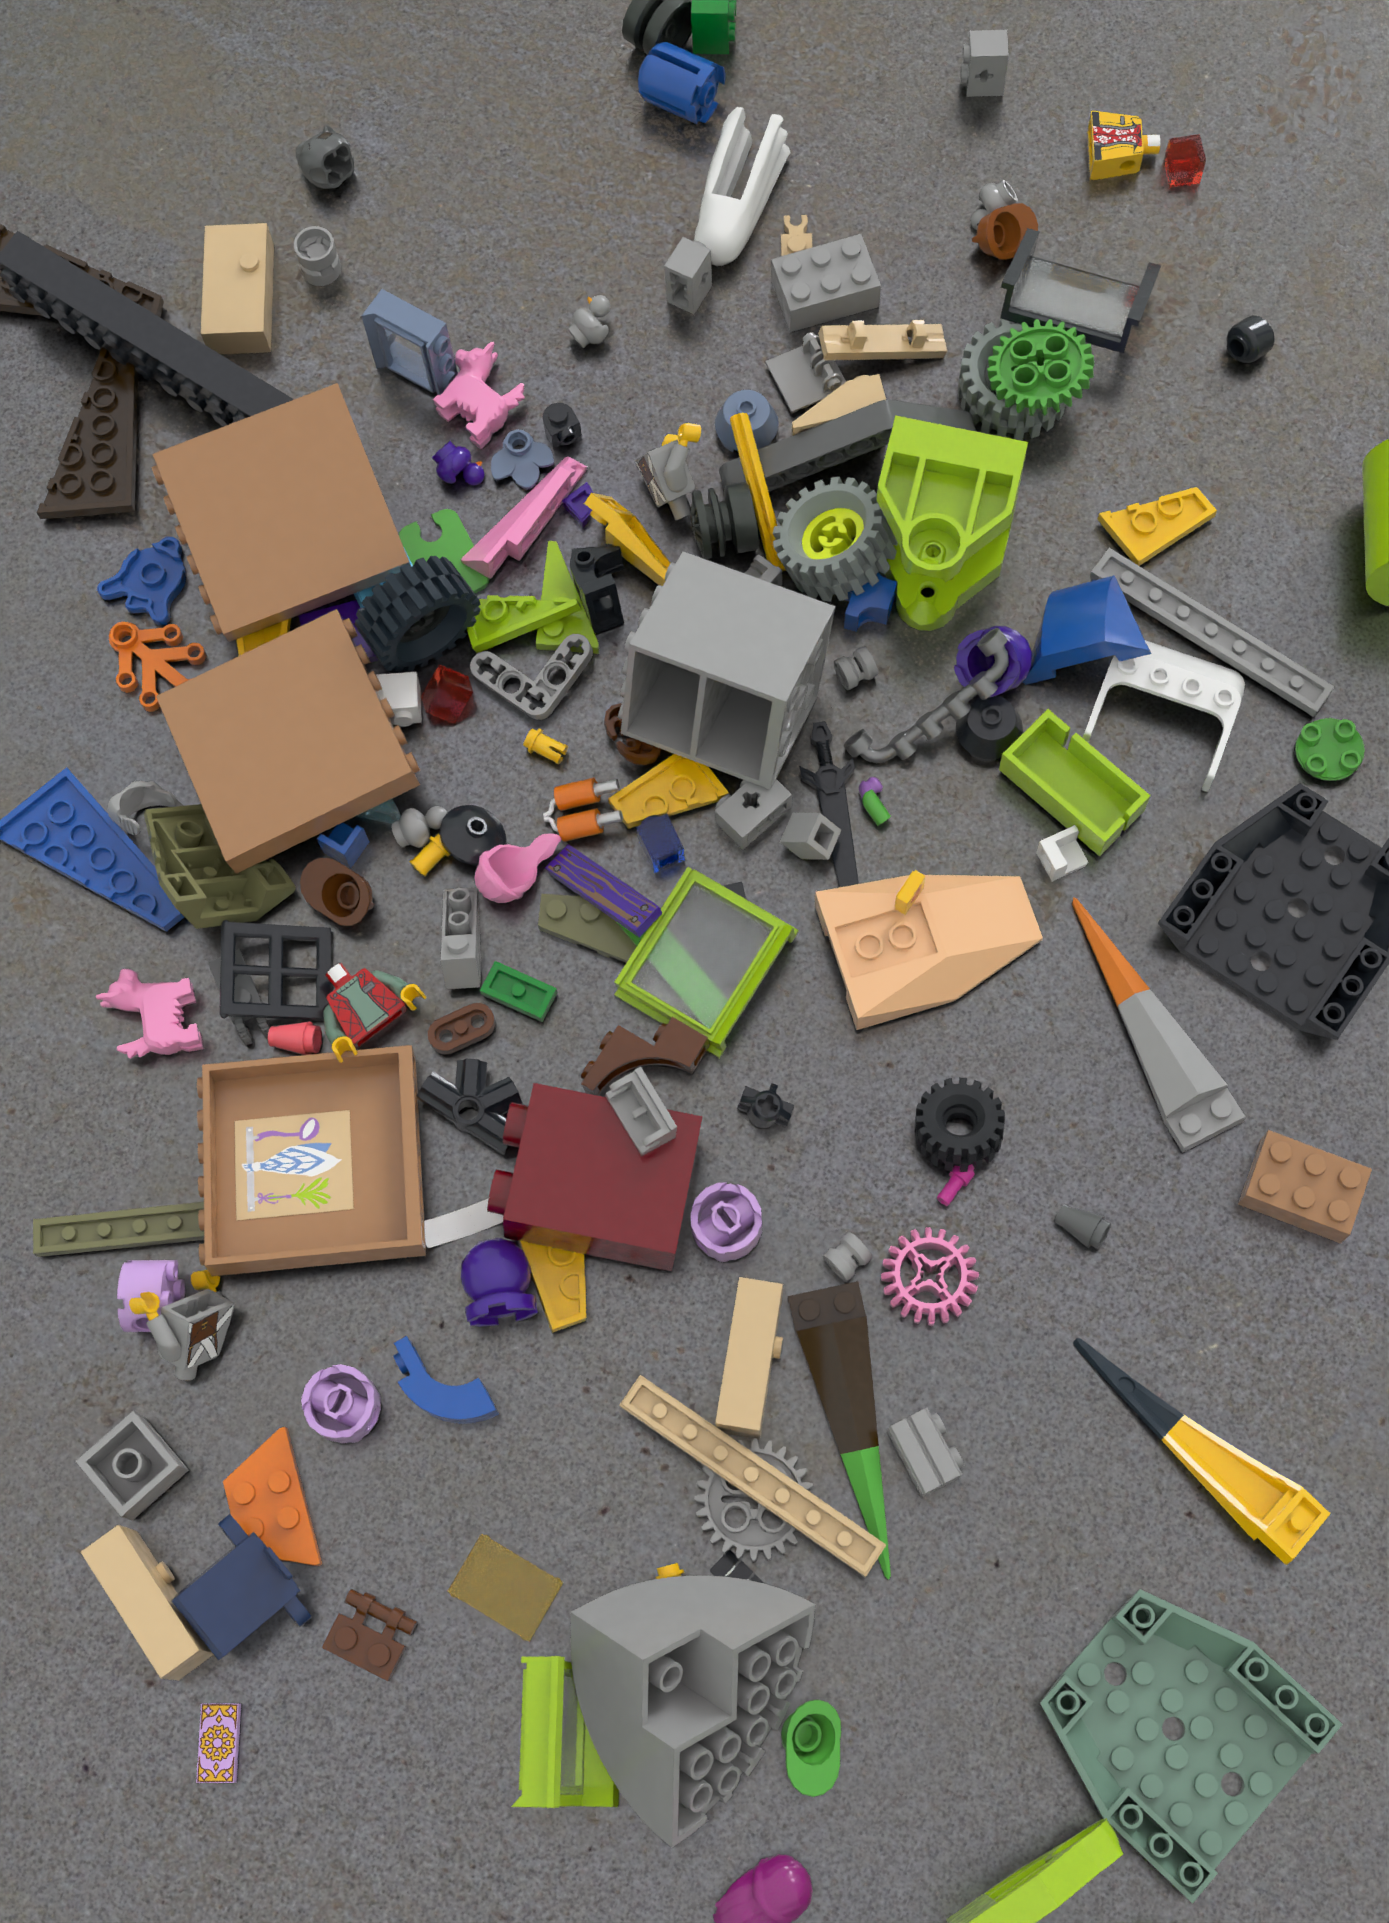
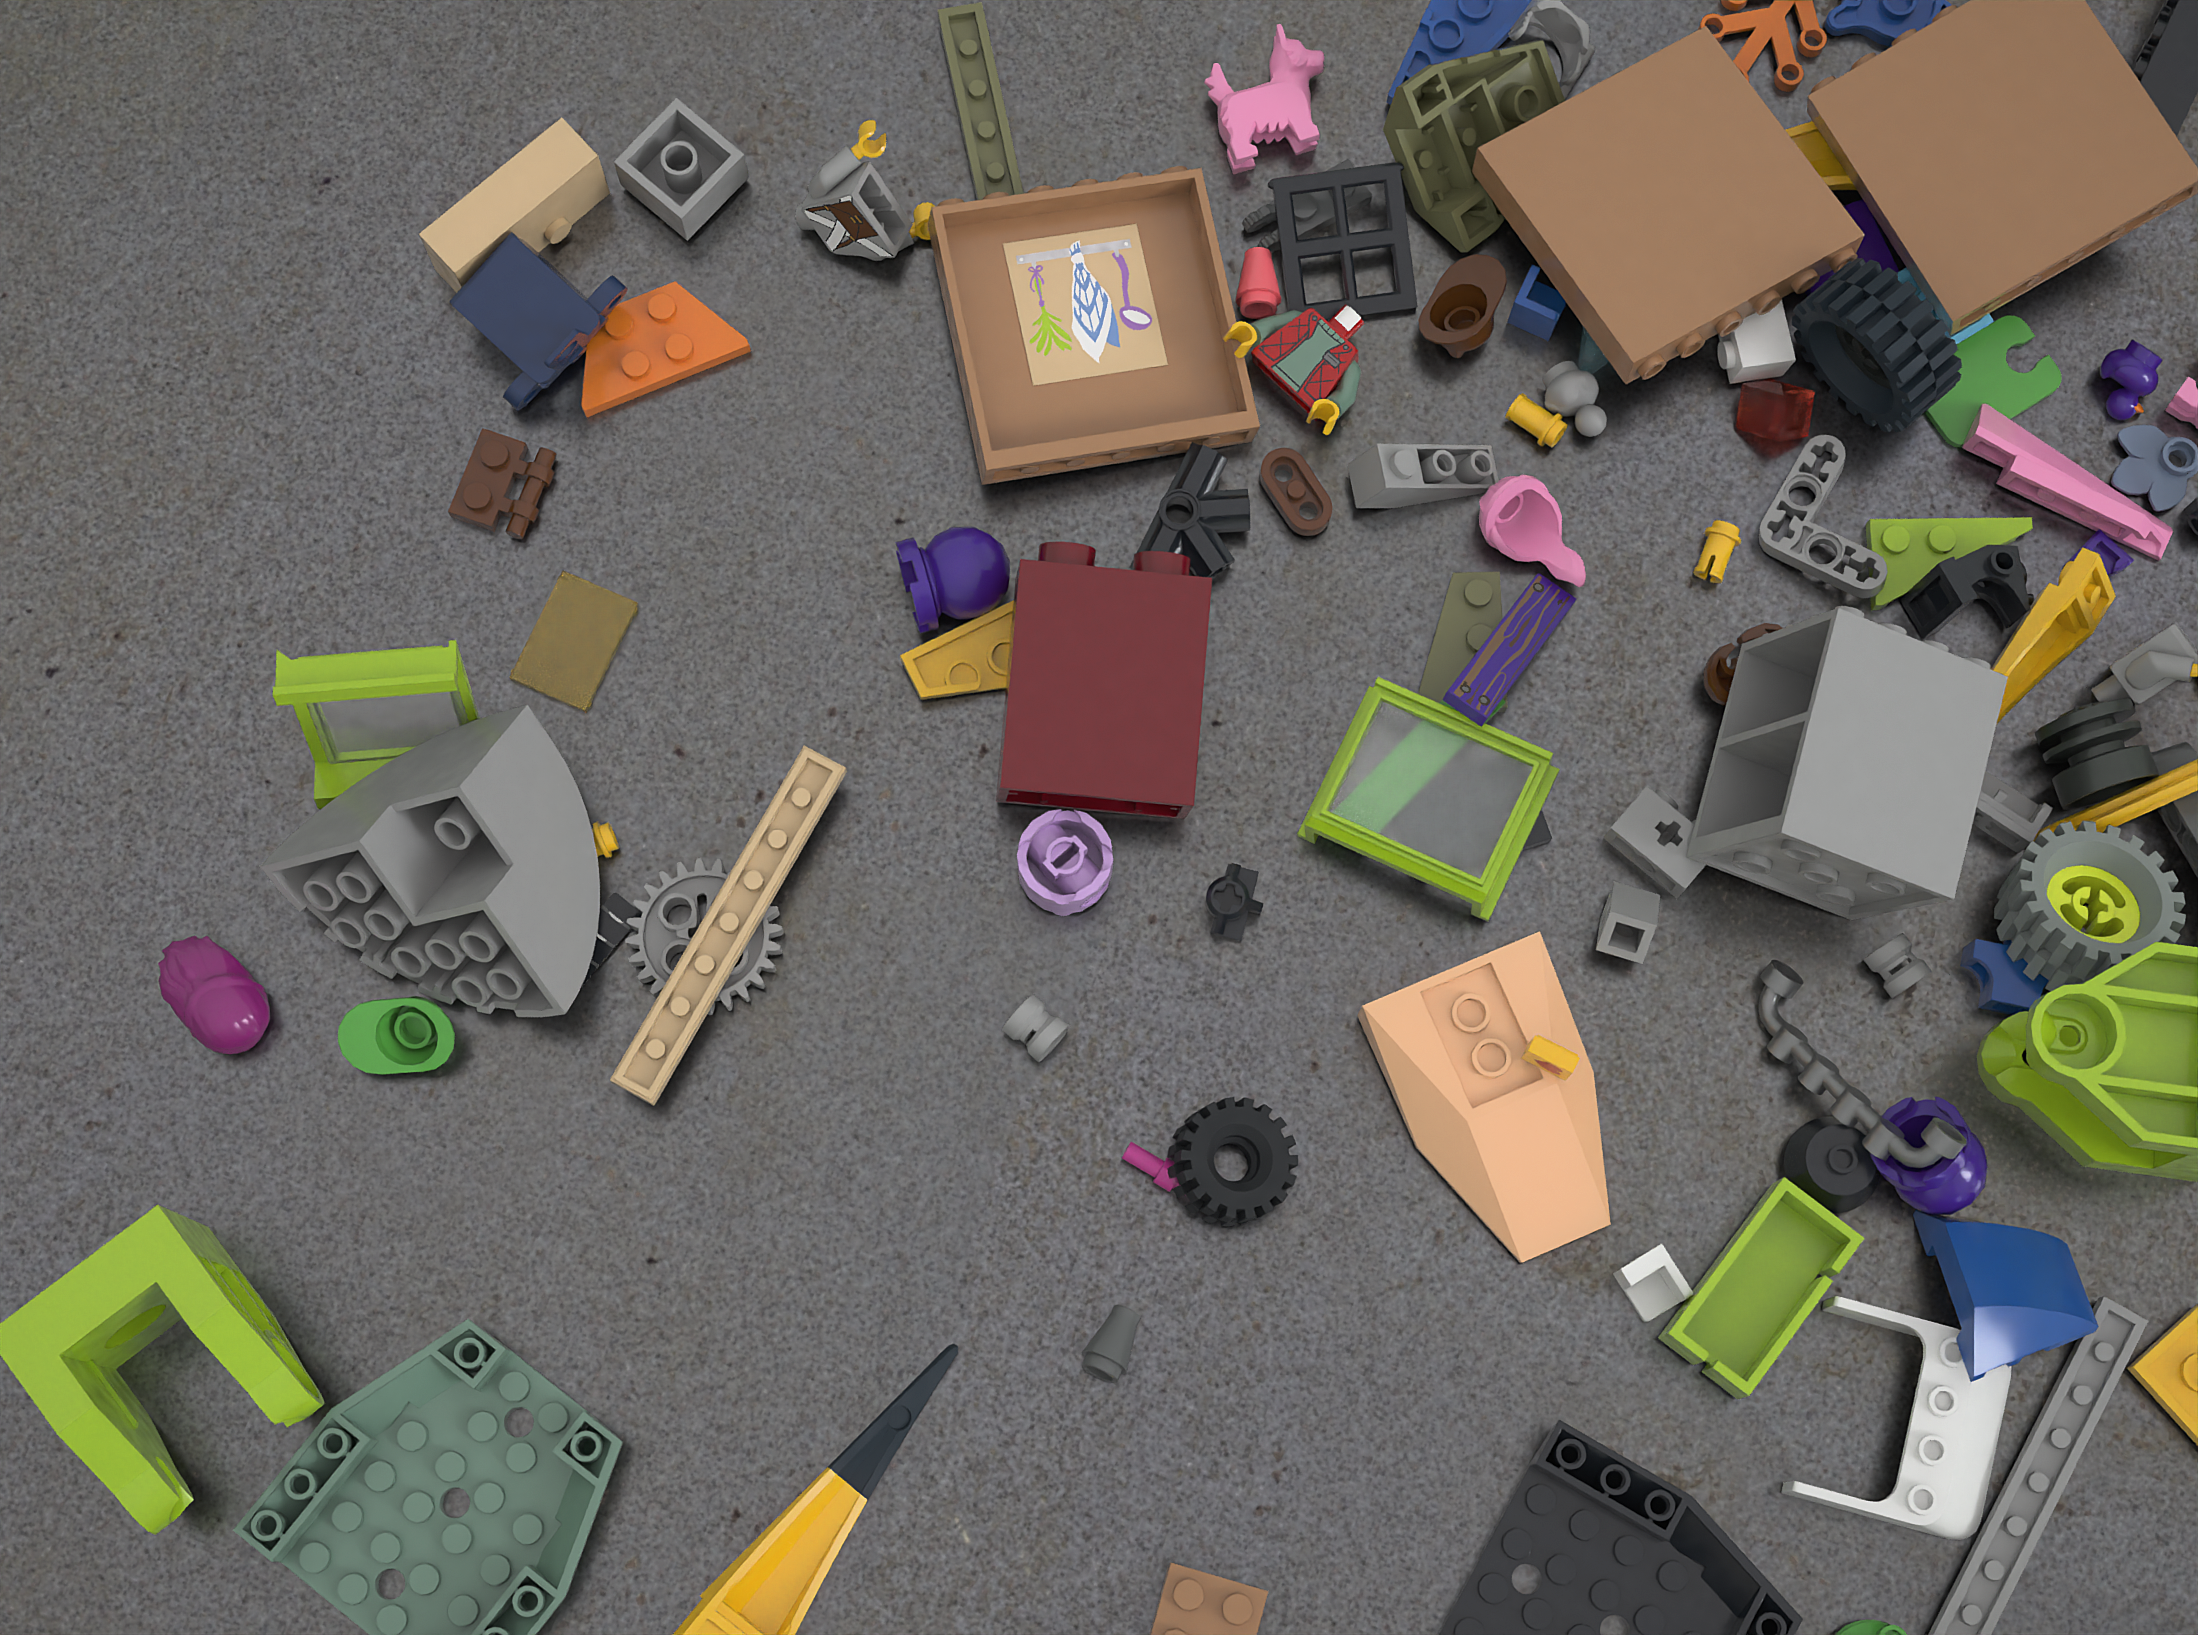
camera: 75 degrees right, 5 degrees up
lavender brick [117,1260,185,1332] -> none
tile [196,1704,241,1783] -> none
lavender brick [301,1364,381,1443] -> none
blue arch [393,1336,499,1424] -> none
white sticker [424,1198,503,1248] -> none
black dish [439,805,506,865] -> none
lime wing [467,595,582,653] -> none
green plate [480,961,558,1022] -> none
orange piece [543,778,623,842] -> none
reddish brown arch [581,1017,710,1096] -> none
light grey hinge [605,1067,677,1156] -> none
yellow wing [608,754,729,829] -> none
clear blue brick [636,813,685,873] -> none
tan brick [715,1277,783,1440] -> none
dark brown plate [788,1281,891,1580] -> none
black sword [799,721,859,887] -> none
bright green arm [858,777,891,826] -> none
bright pink gear [881,1227,979,1325] -> none
light grey brick [887,1408,964,1498] -> none
light grey plate [1072,897,1246,1153] -> none

